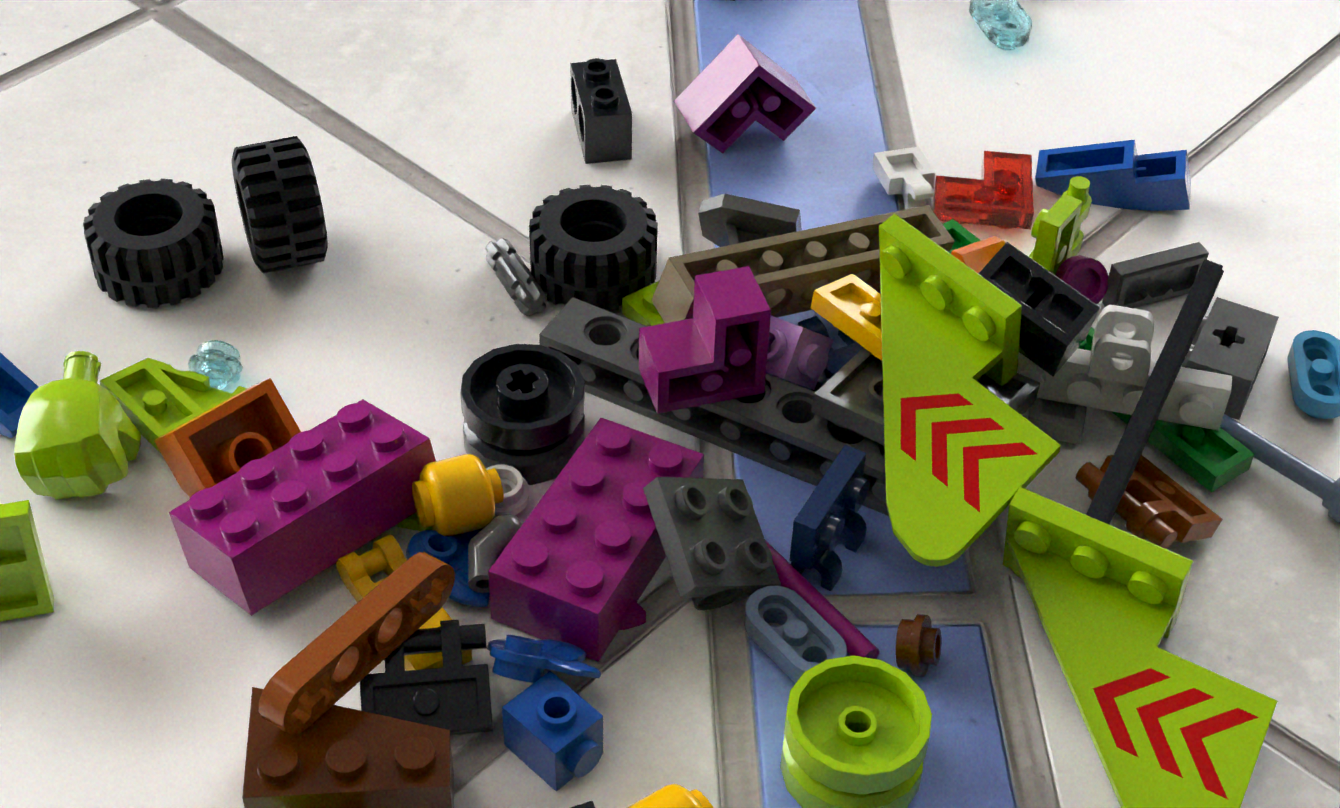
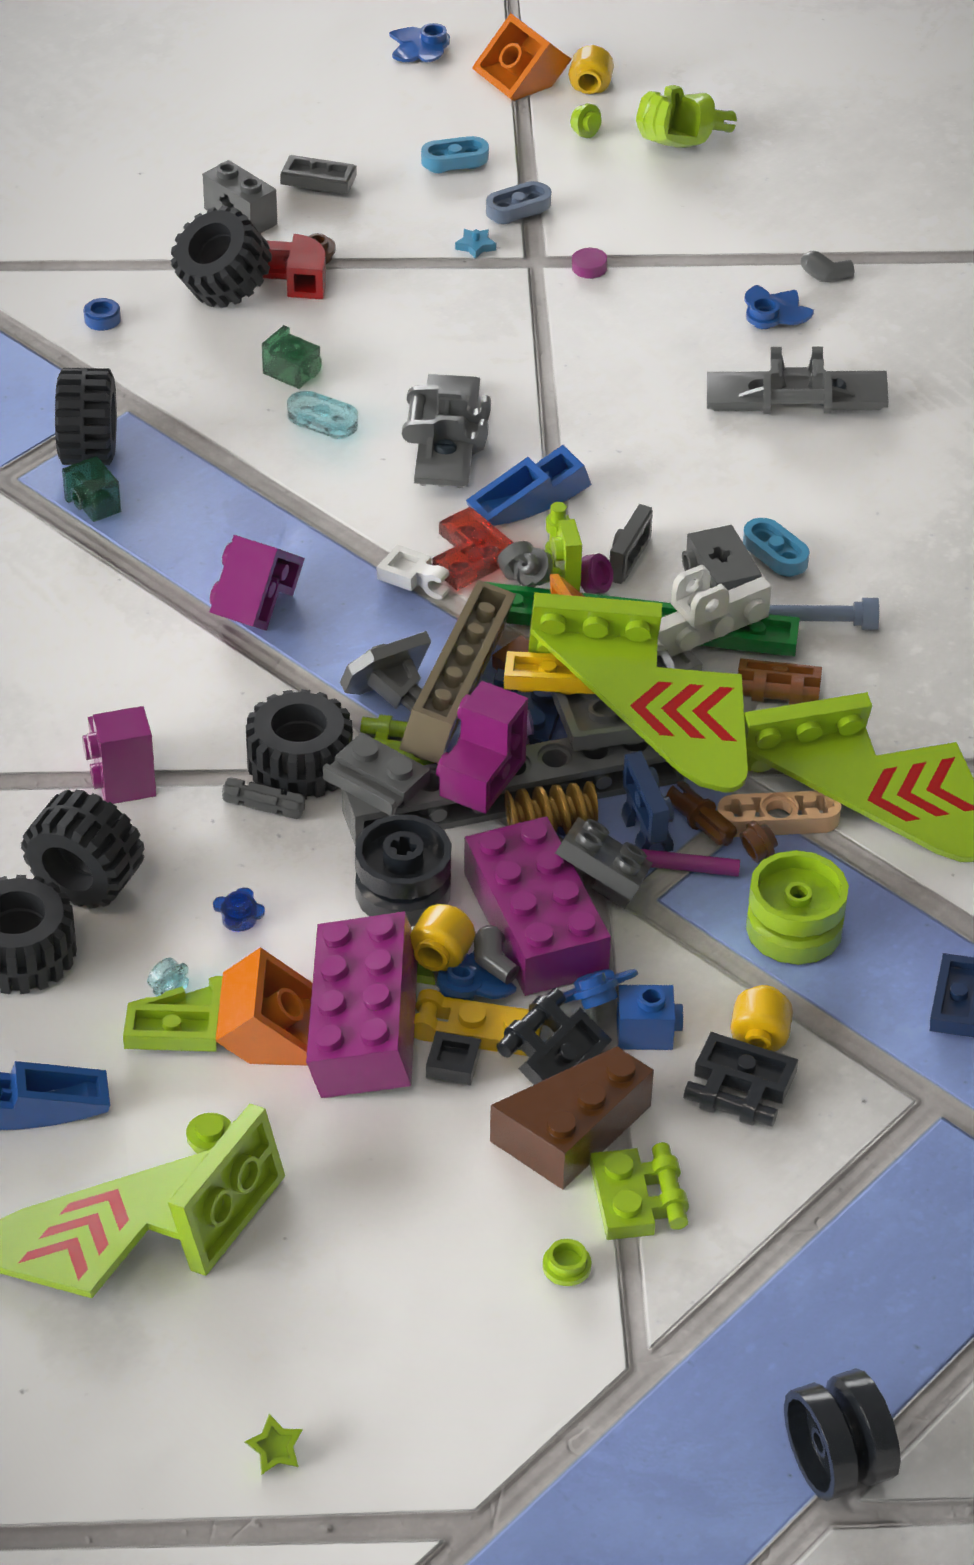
camera: 45 degrees left, 0 degrees up
lime piece [14,351,141,500] -> none
dark orange beam [259,552,455,735] -> none
black brick [570,58,632,164] -> none
sand blue plate [744,586,847,683] -> none
black brick [979,242,1100,377] -> none
black tile [1086,259,1224,525] -> none
none -> magenta brick [82,706,156,804]
none -> lime plate [186,1113,231,1154]
none -> clear blue plate [213,887,265,932]
none -> dark grey plate [323,733,430,816]
none -> dark grey piece [401,374,491,488]
none -> black plate [426,1031,481,1086]
none -> dark grey arm [497,541,553,587]
none -> pearl gold piece [505,781,598,835]
none -> reddish brown axle [666,781,737,846]
none -> light nougat beam [717,791,842,837]

